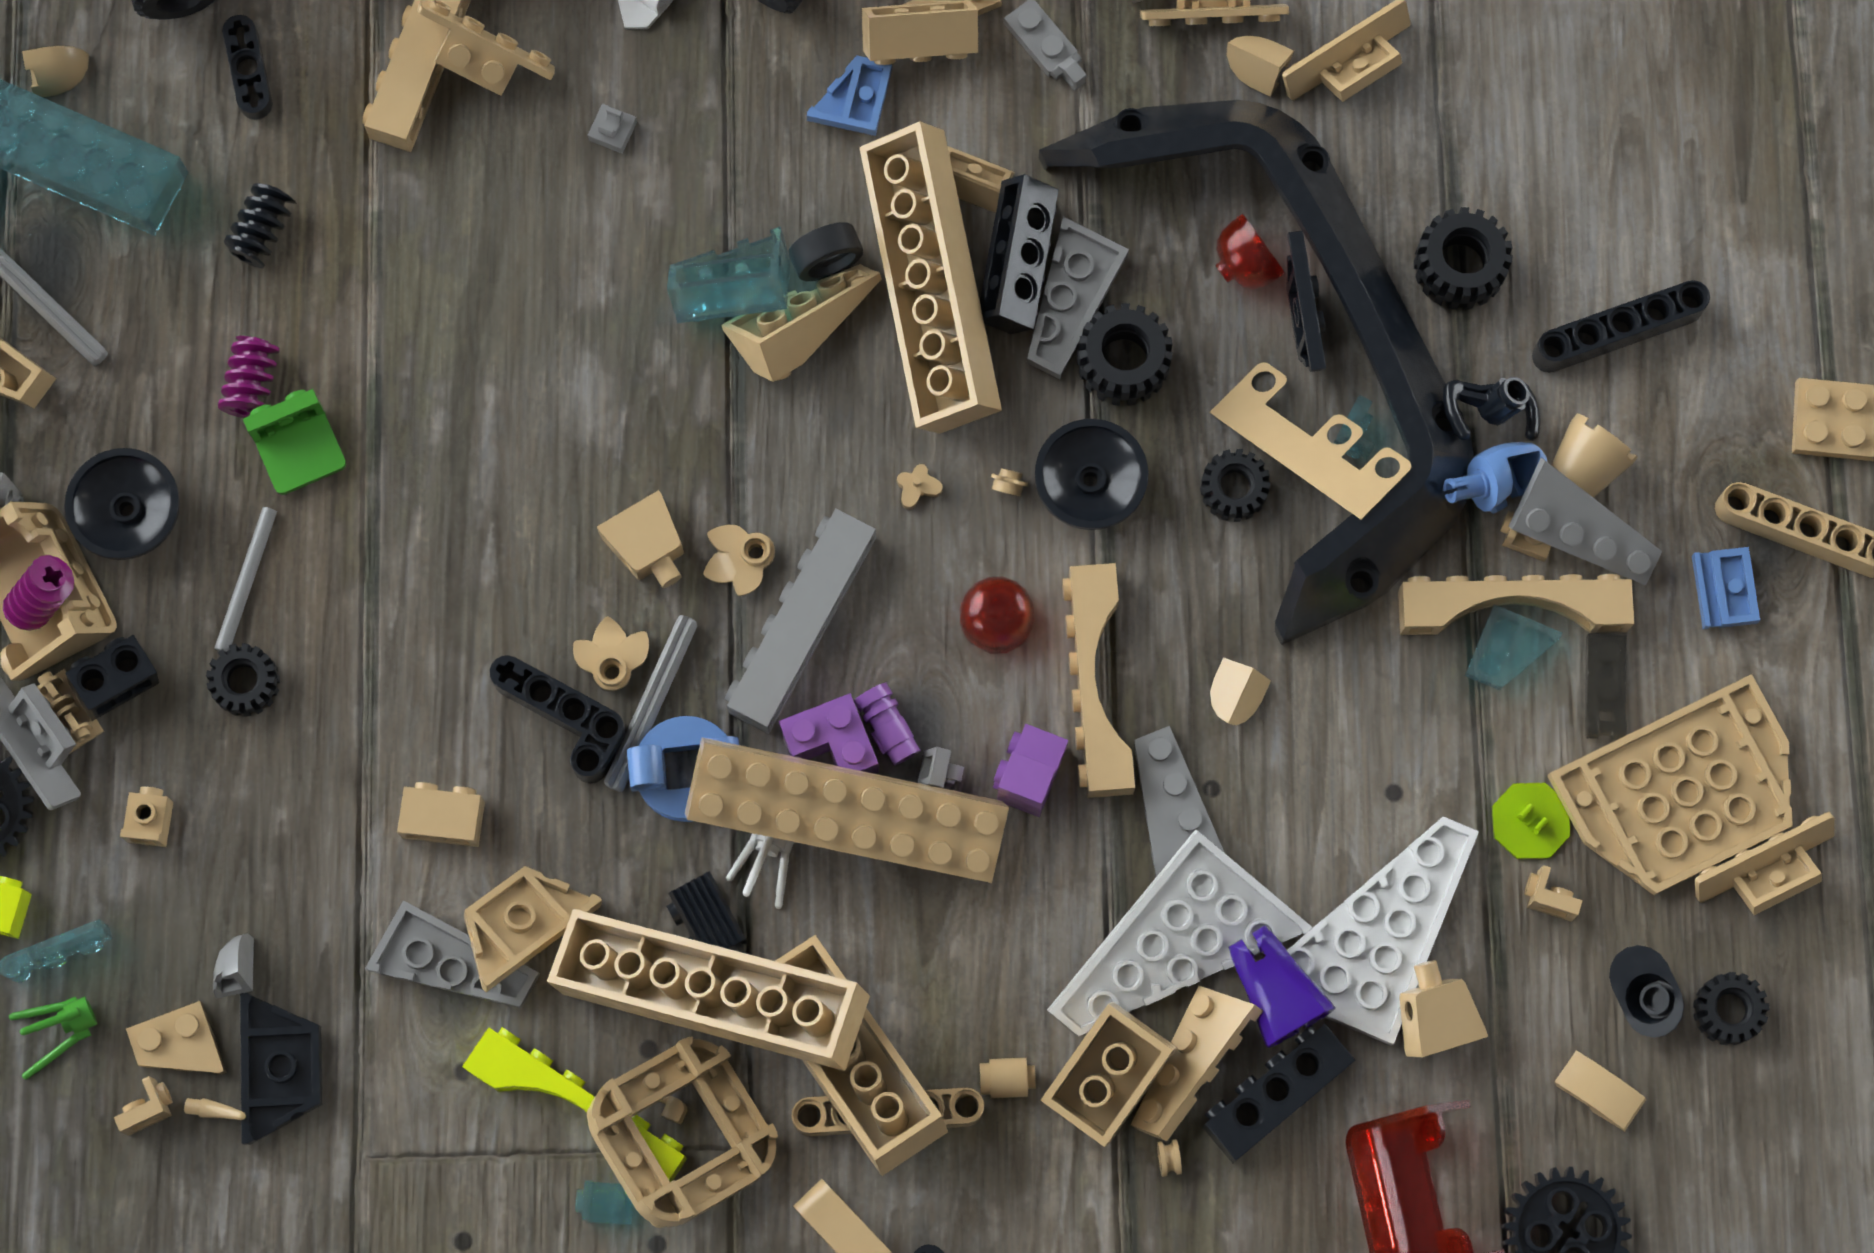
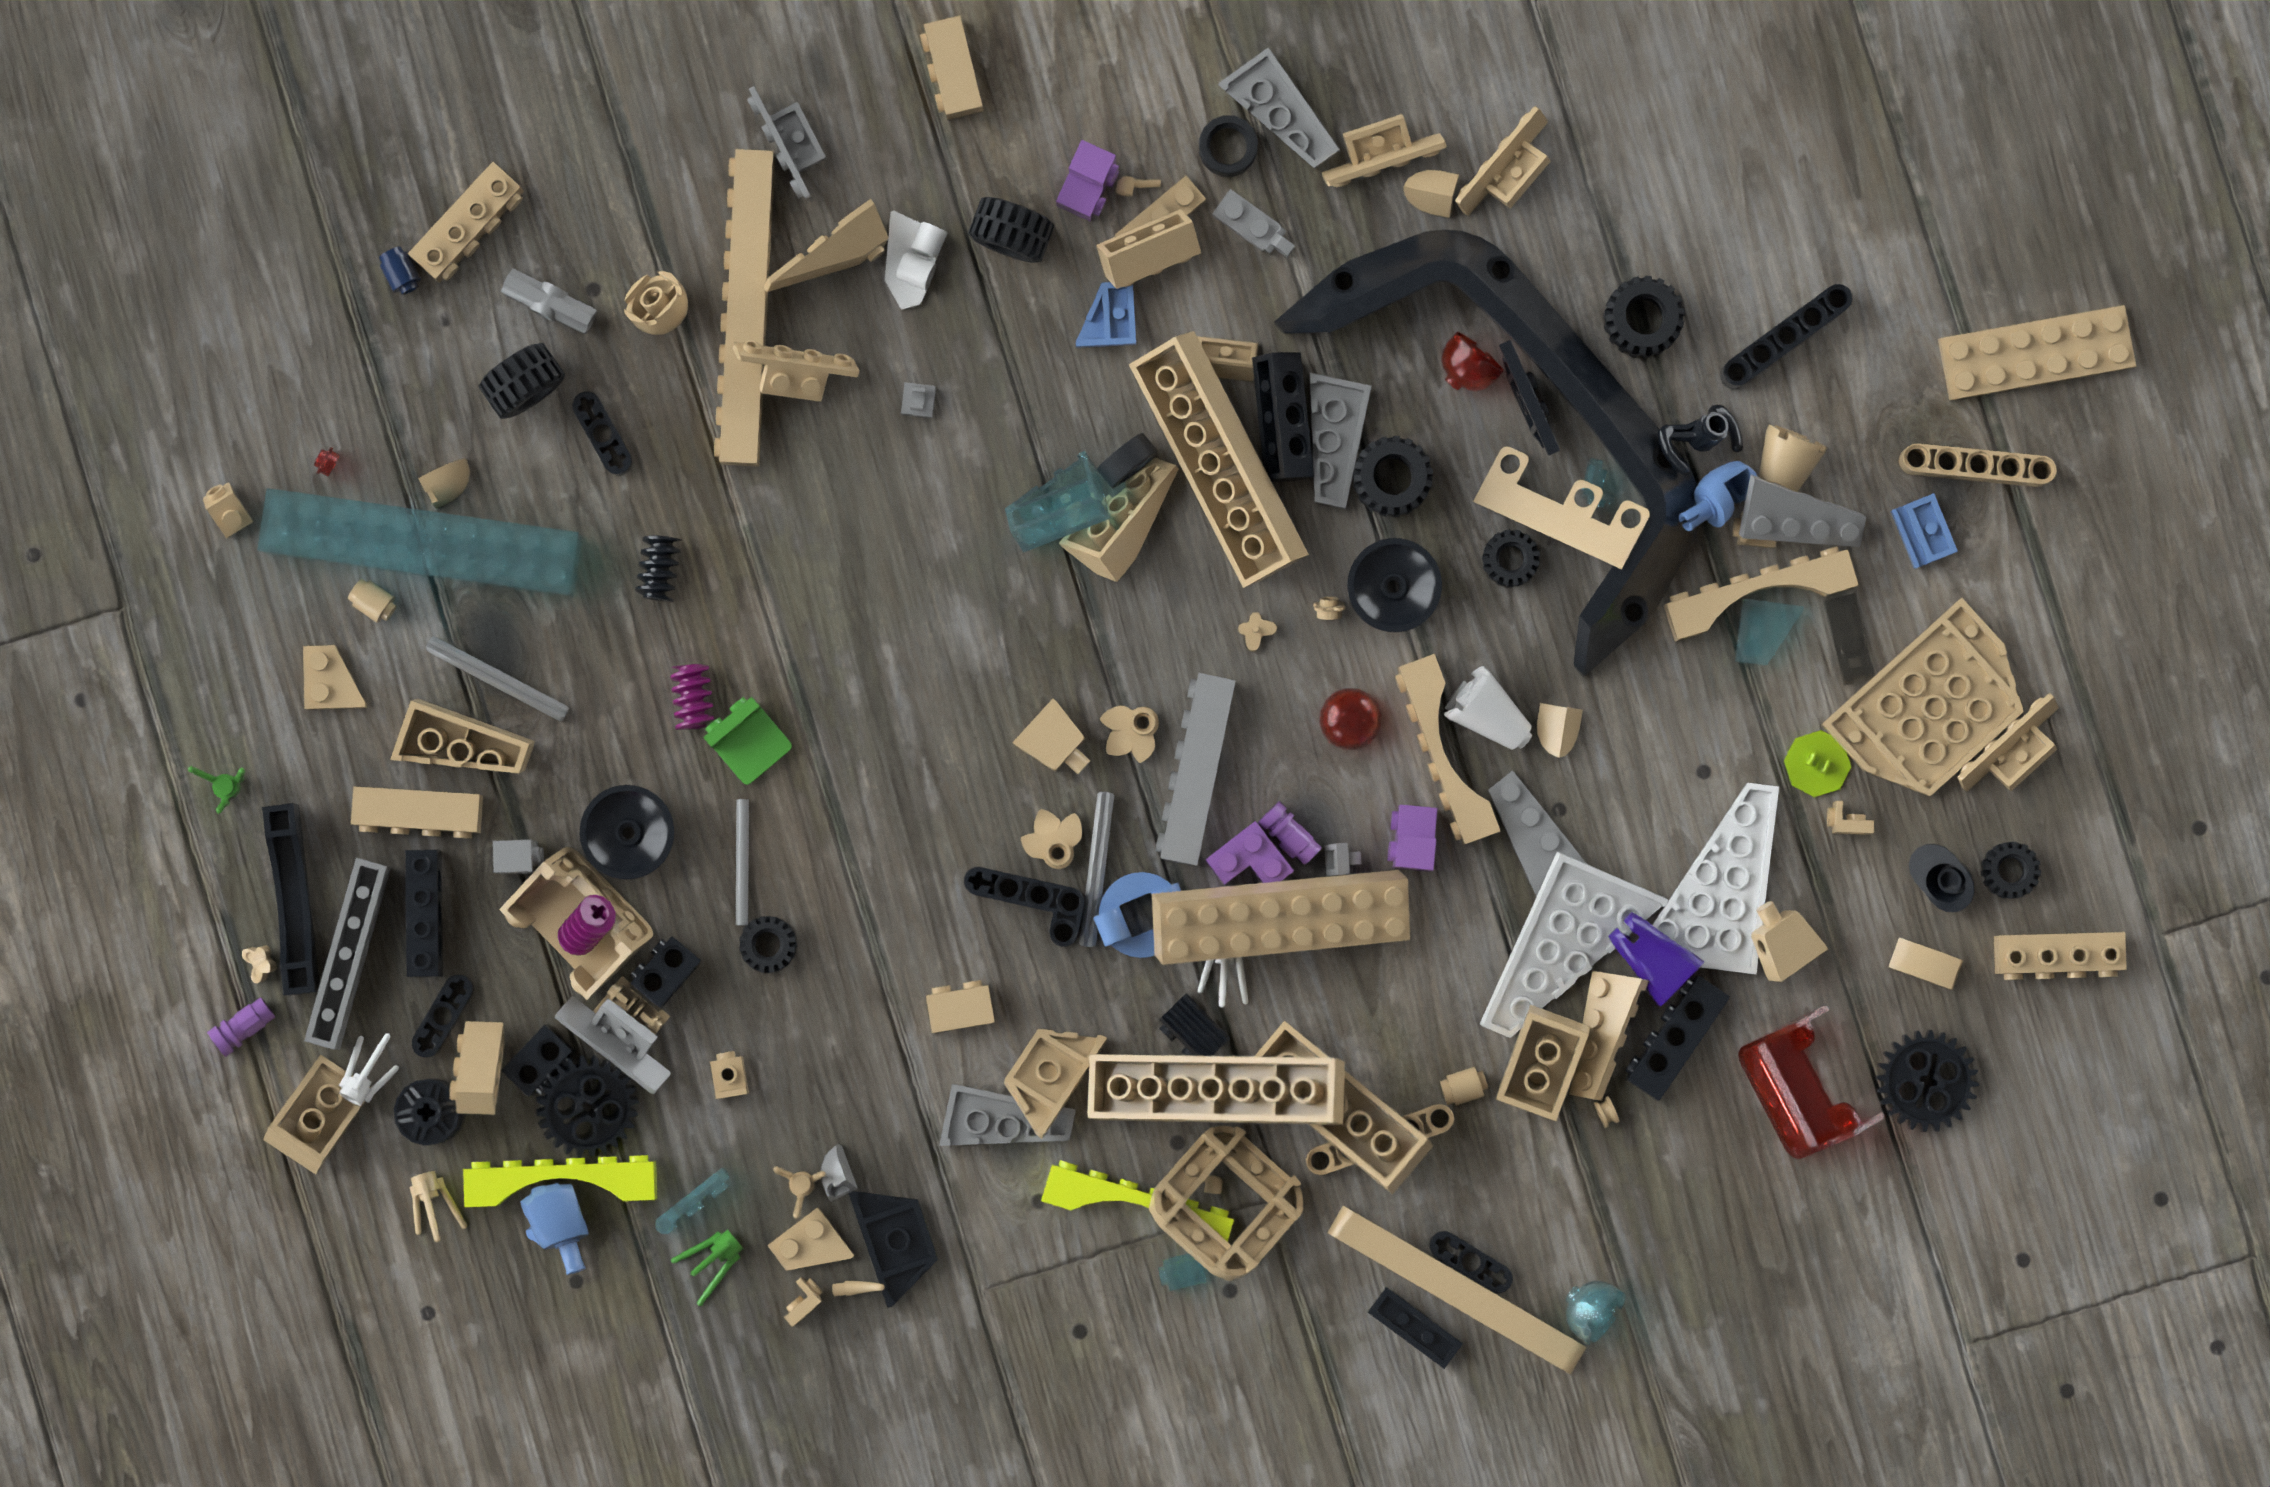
camera: 15 degrees left, 10 degrees up
none -> tan plant [773,1167,826,1218]
none -> white cone [1444,666,1532,750]
none -> tan brick [1994,932,2127,980]

